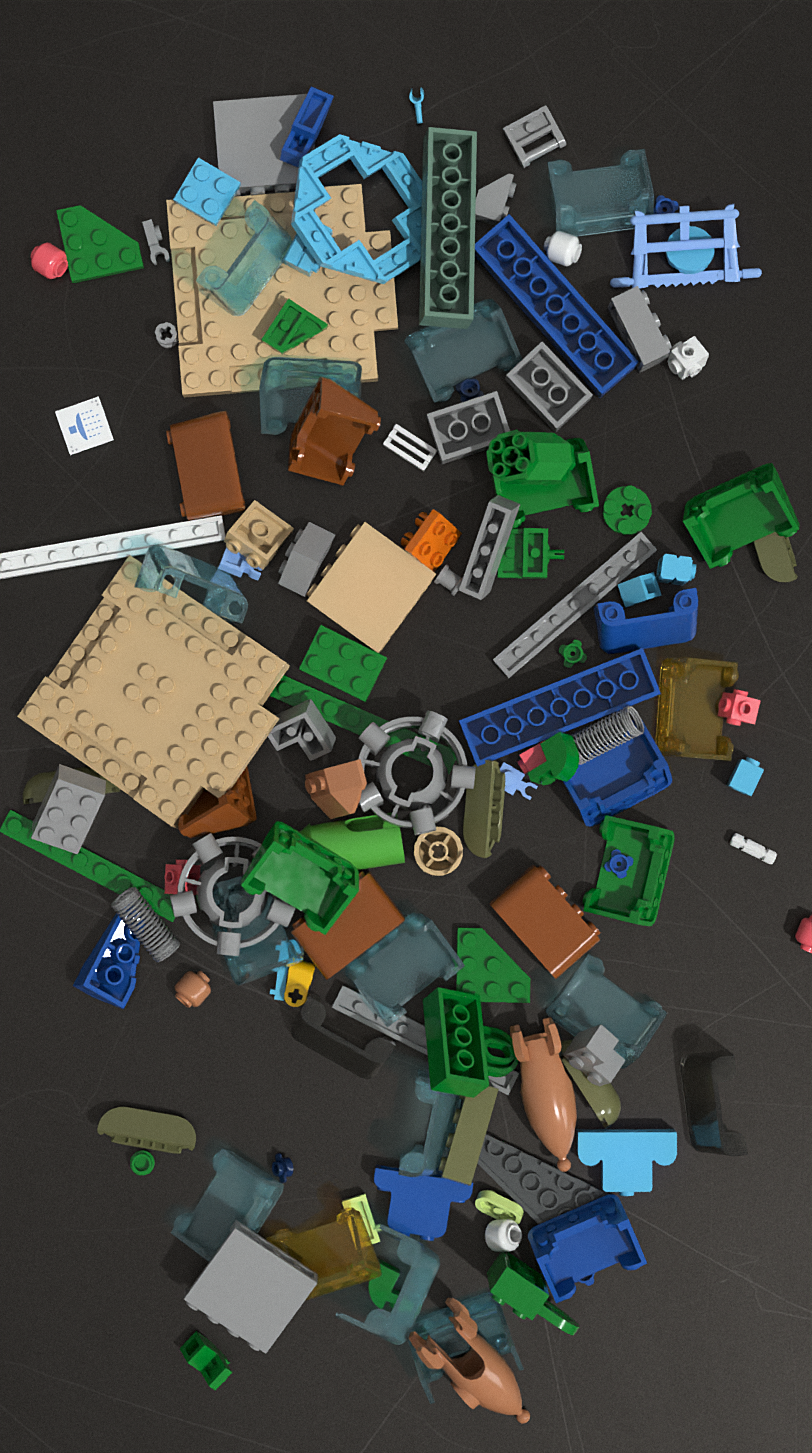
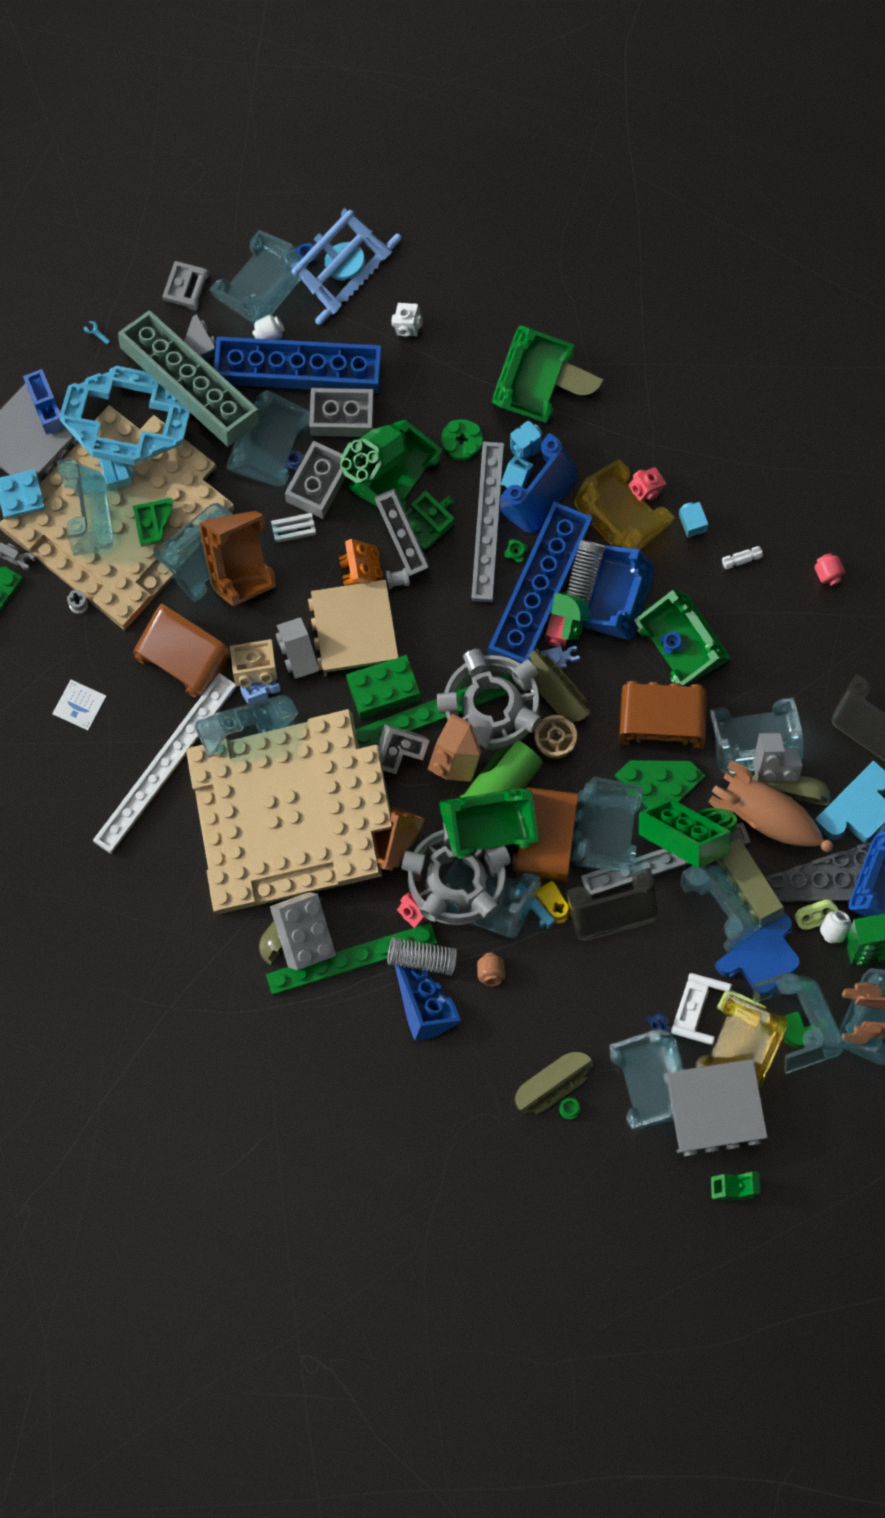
camera: 40 degrees left, 15 degrees down
light grey brick [607,286,672,373] -> none
none -> white plate [671,973,732,1045]

